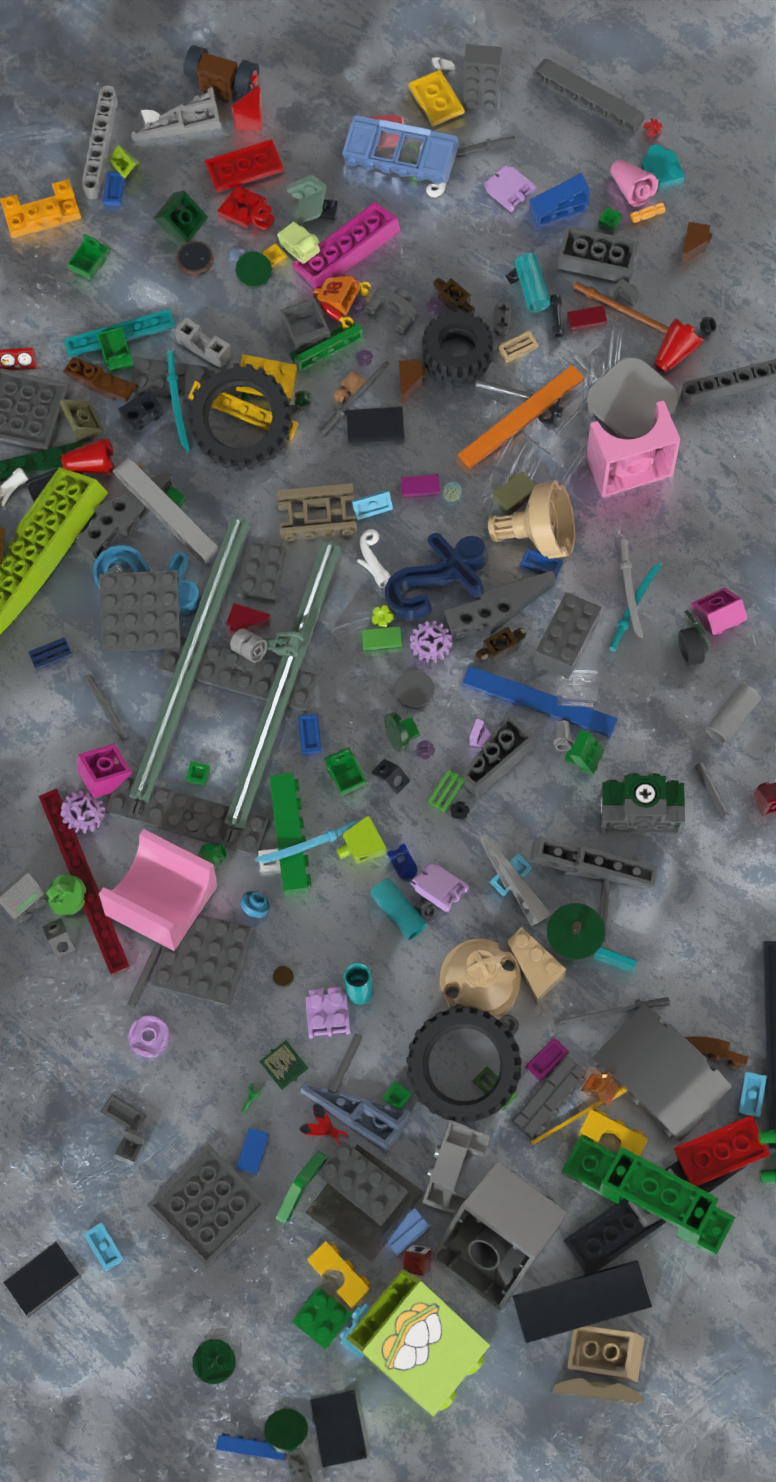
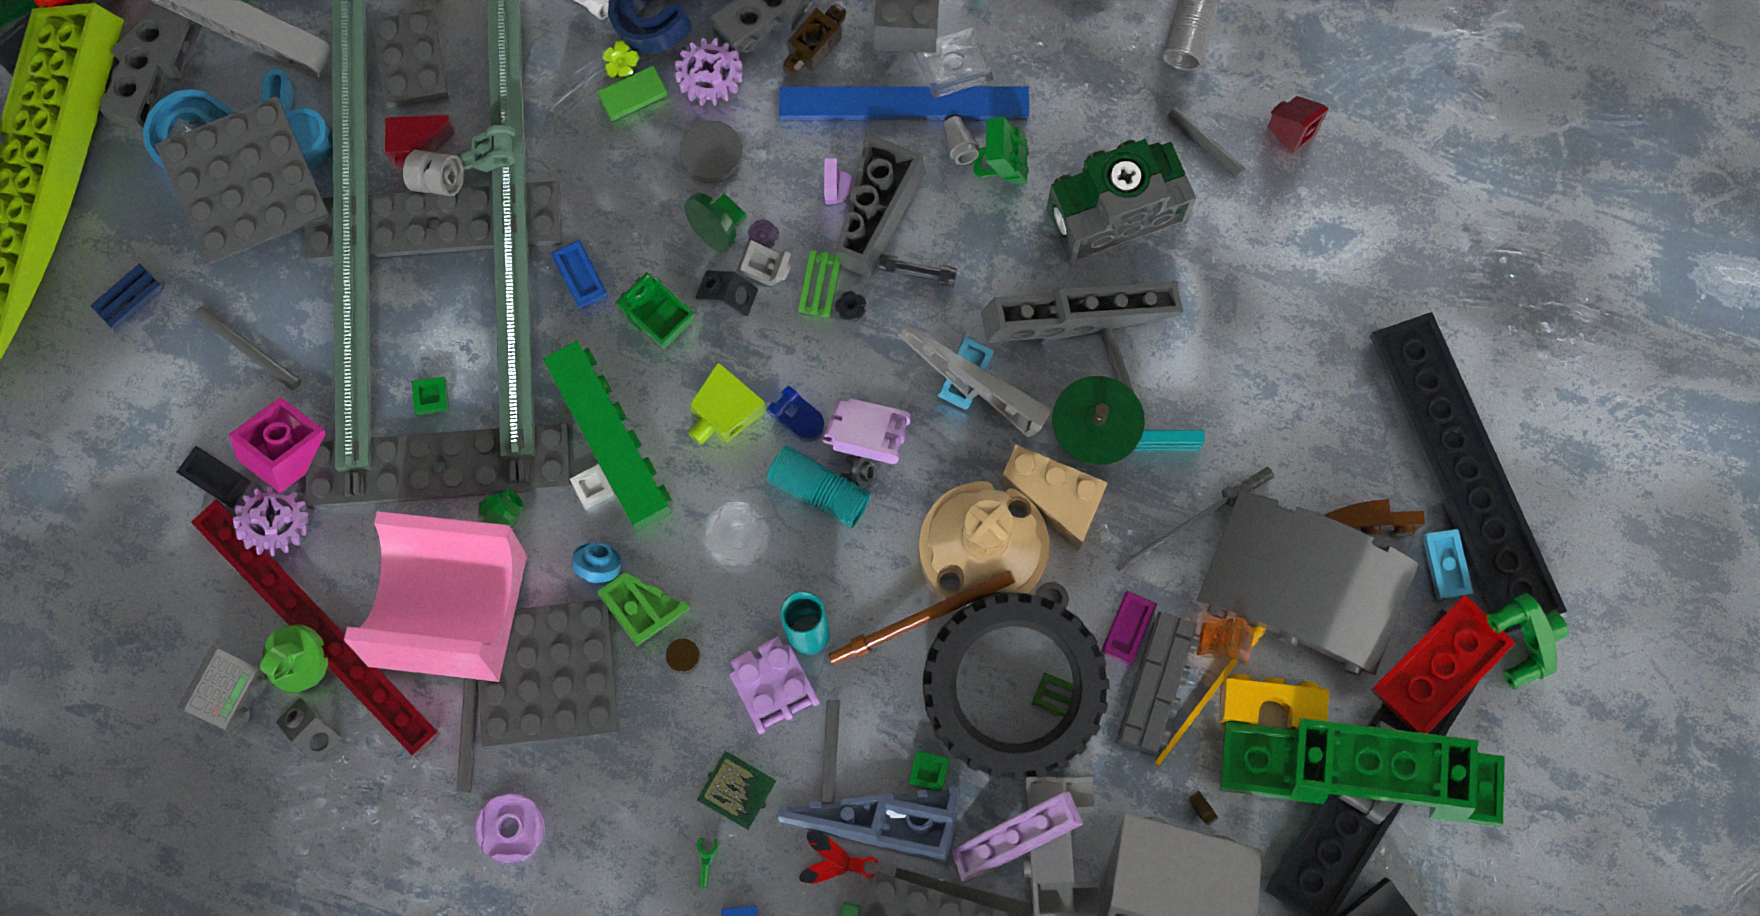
camera: 25 degrees left, 5 degrees up
medium azure sword [255,820,357,863] -> none
none -> black tile [176,446,251,508]
none -> bright green wing [598,572,690,646]
none -> clear tile [704,502,770,569]
none -> light grey bracket [736,240,791,286]
none -> dark orange bar [828,570,1016,665]
none -> black bar [878,254,957,287]
none -> lavender tile [950,791,1083,882]
none -> dark brown tile [1188,790,1219,826]

